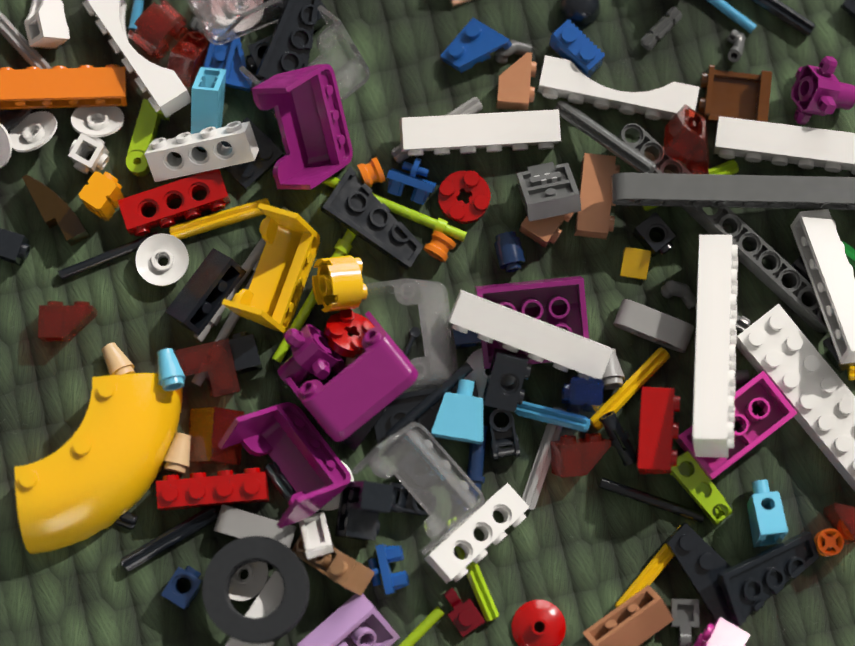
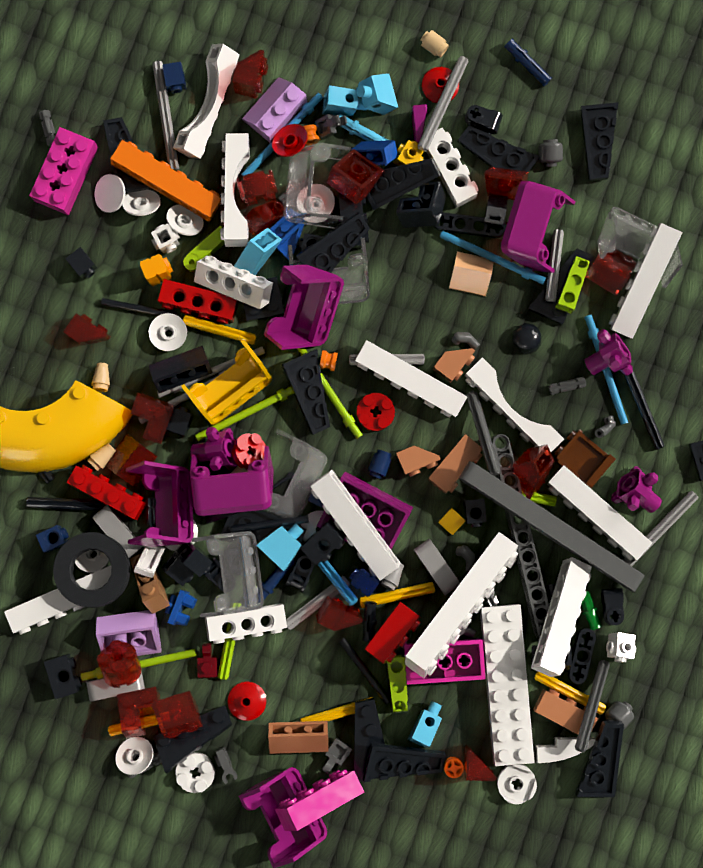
camera: 35 degrees right, 5 degrees up
dark brown slope [22,174,90,246] -> none
medium azure cone [157,348,186,391] -> none
yellow brick [312,255,368,312] -> none
blue hips [387,158,437,204] -> none
orange wheel [423,230,456,263] -> none
blue wing [440,18,512,73] -> none
dark grey piece [516,162,581,222] -> none
blue brick [549,20,604,78] -> none

